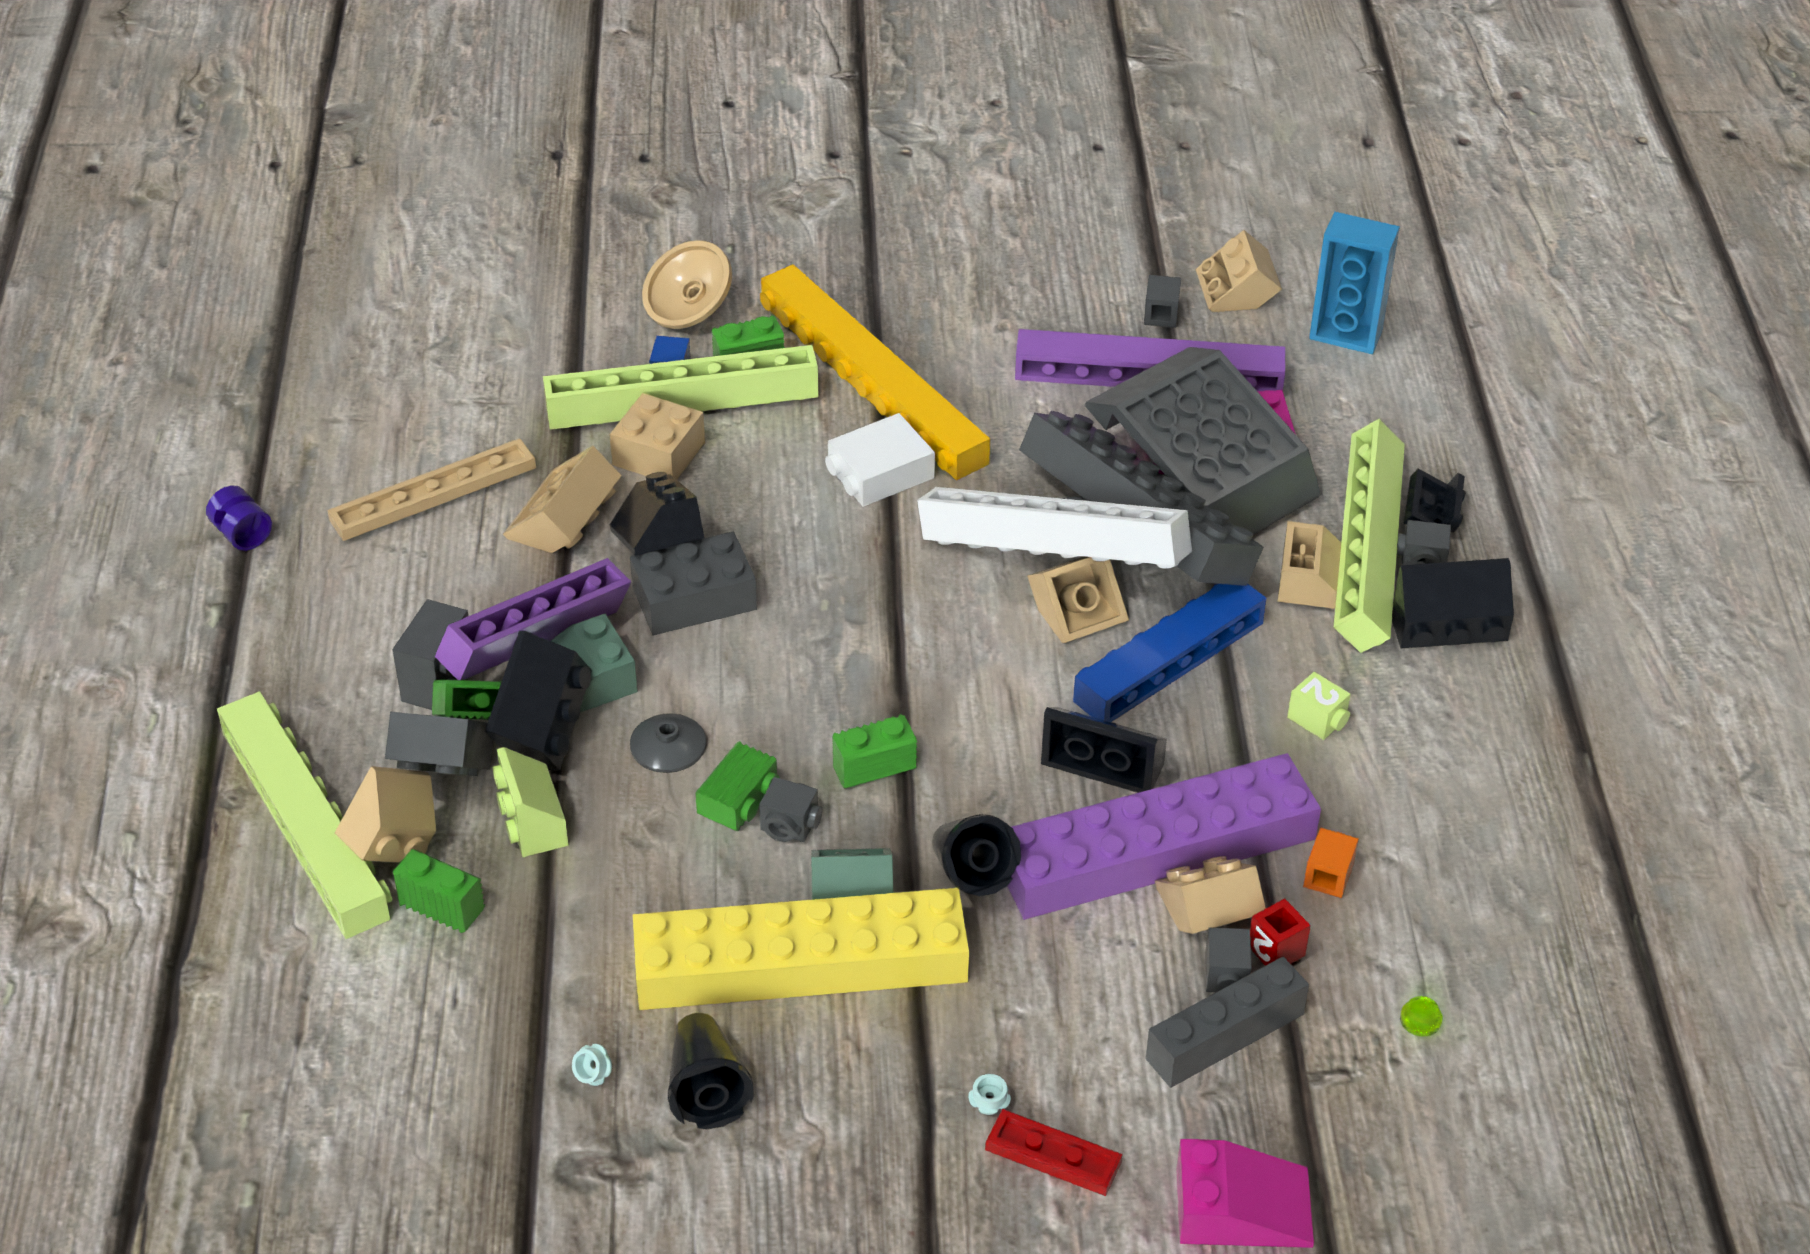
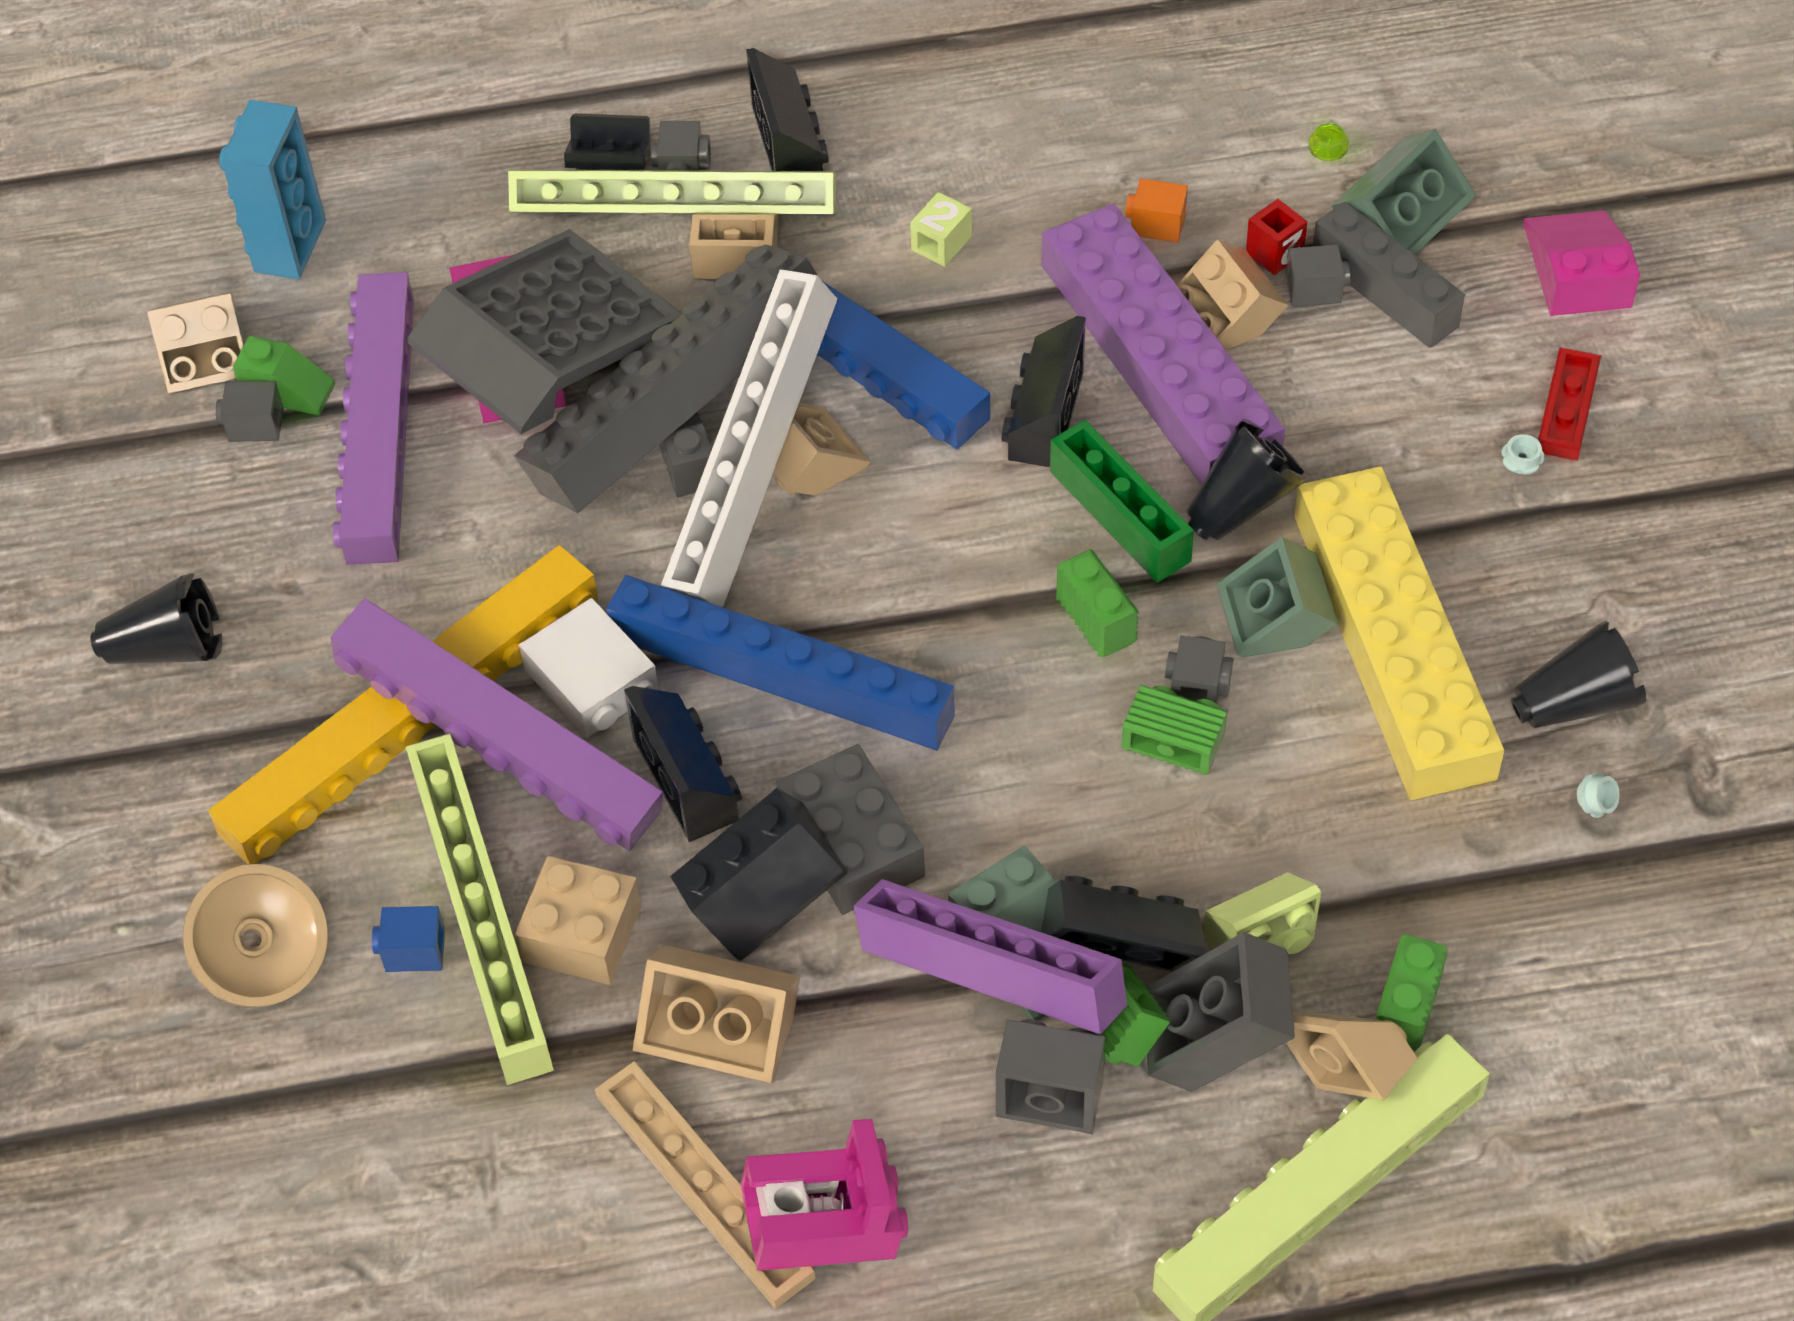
camera: 95 degrees left, 10 degrees up
dark grey dish [630,713,706,773] -> none
bright green brick [712,315,785,356] -> none
none -> black cone [90,573,222,664]
none -> bright green slope [233,335,336,416]
none -> medium lavender brick [331,598,663,852]
none -> blue brick [606,575,955,751]
none -> black slope [624,686,742,842]
none -> dark pink brick [740,1119,908,1271]
none -> green brick [1050,420,1194,583]
none -> sand green slope [1332,129,1476,255]

